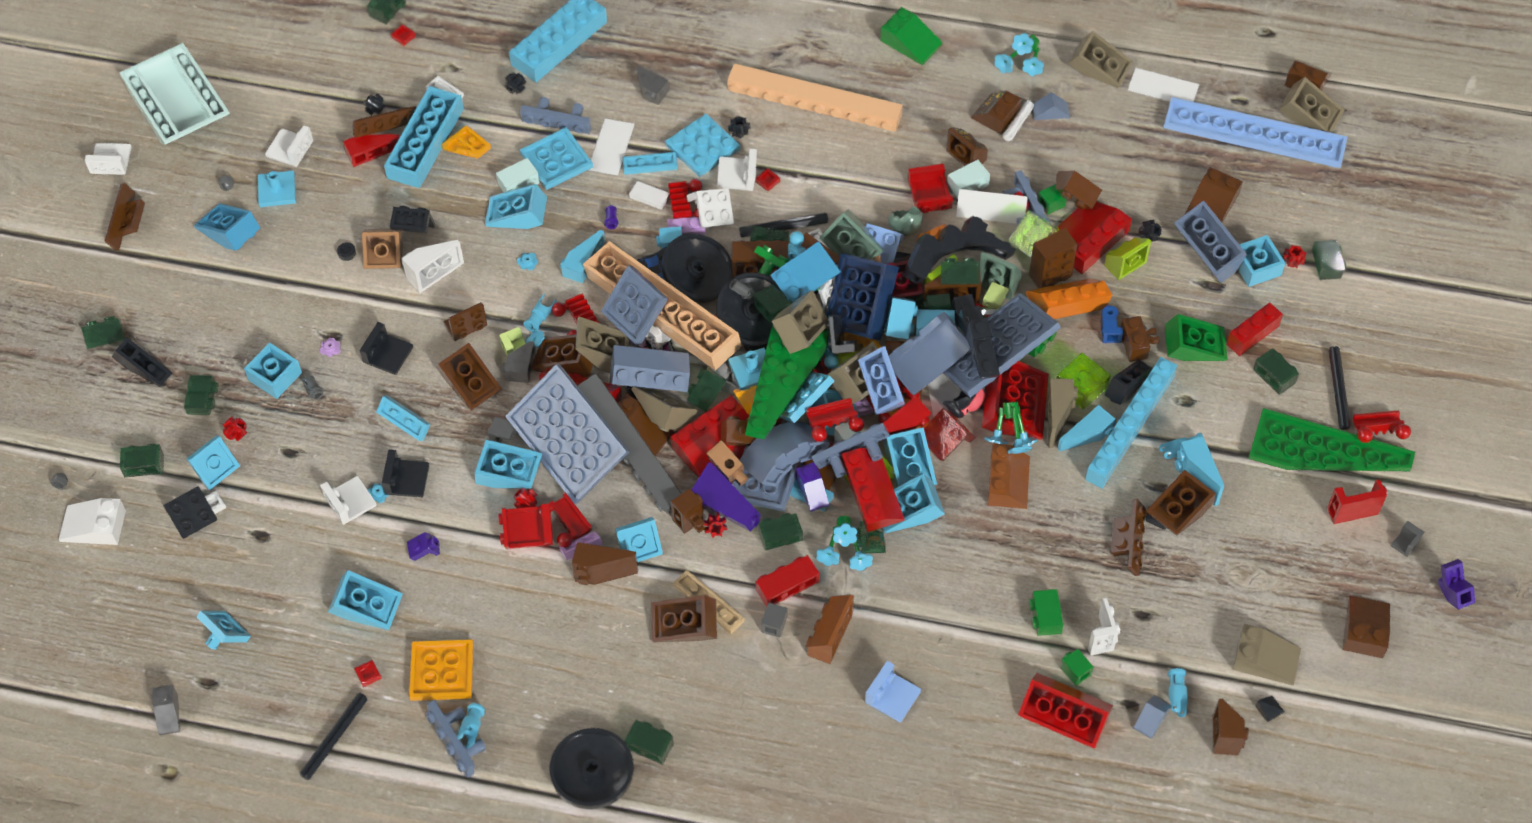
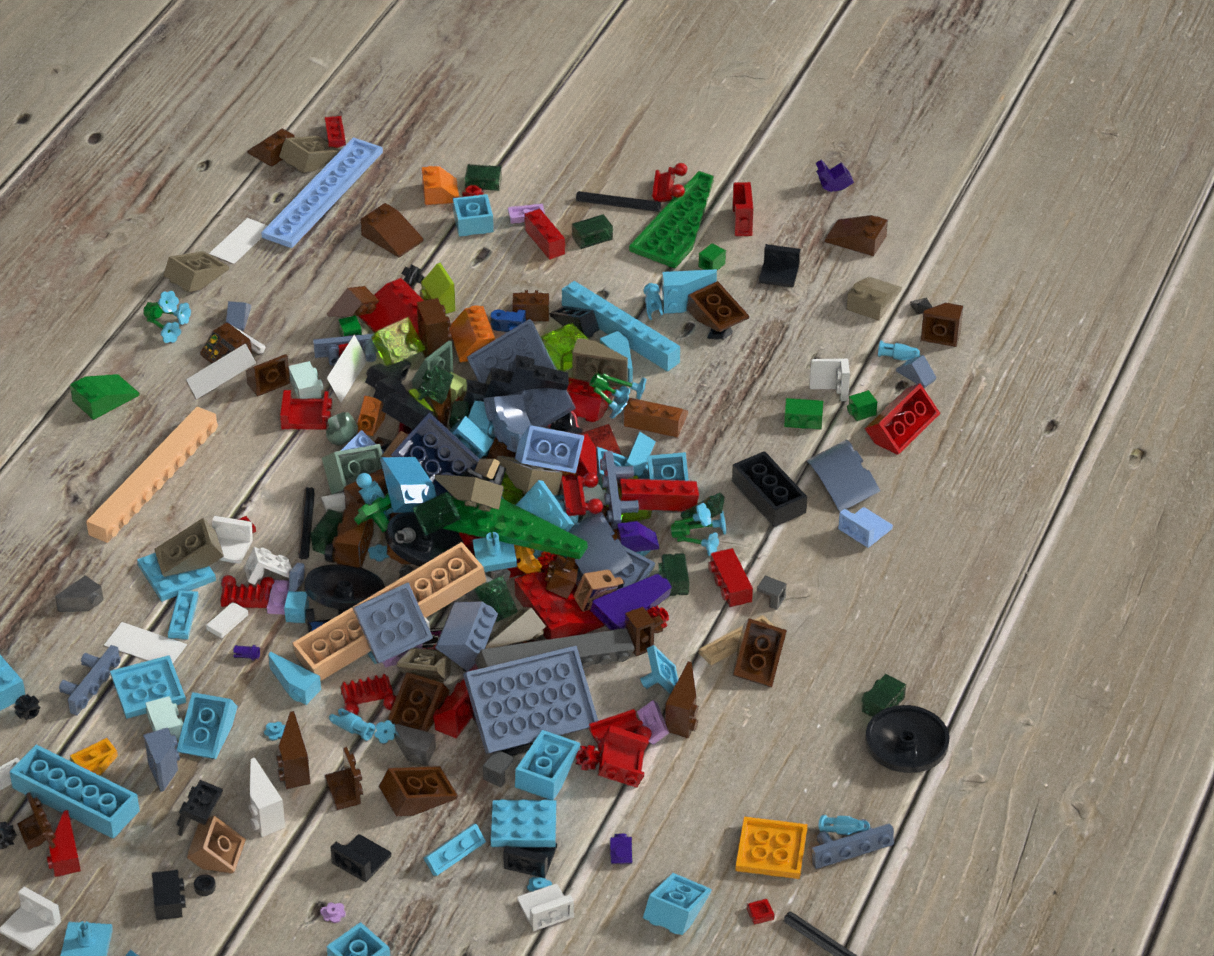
camera: 80 degrees left, 15 degrees down
dark grey pin [303,375,323,400] -> none
yellowish green panel [499,327,526,357] -> none
black gear [728,116,750,138] -> none
dark orange slope [806,594,854,664] -> none
reddish brown bracket [1111,499,1146,576] -> none
green slope [1165,314,1228,361] -> none
sand blue slope [1174,201,1247,284] -> none
dark grey panel [1391,521,1424,557] -> none
none -> sand blue slope [144,727,180,792]
none -> black brick [152,870,186,920]
none -> dark tan slope [154,518,224,577]
none -> white sticker [186,344,256,399]
none -> reddish brown slope [276,711,311,789]
none -> sand blue tile [289,563,305,592]
none -> red plate [324,116,346,148]
none -> orange slope [422,166,459,205]
none -> tan tile [475,459,500,479]
none -> medium azure plate [491,799,556,847]
none -> lavender plate [508,204,545,223]
none -> medium azure tile [624,432,656,476]
none -> green brick [698,243,726,270]
none -> black brick [732,451,807,527]
none -> black bracket [759,244,801,288]
none -> sand blue panel [806,440,880,511]

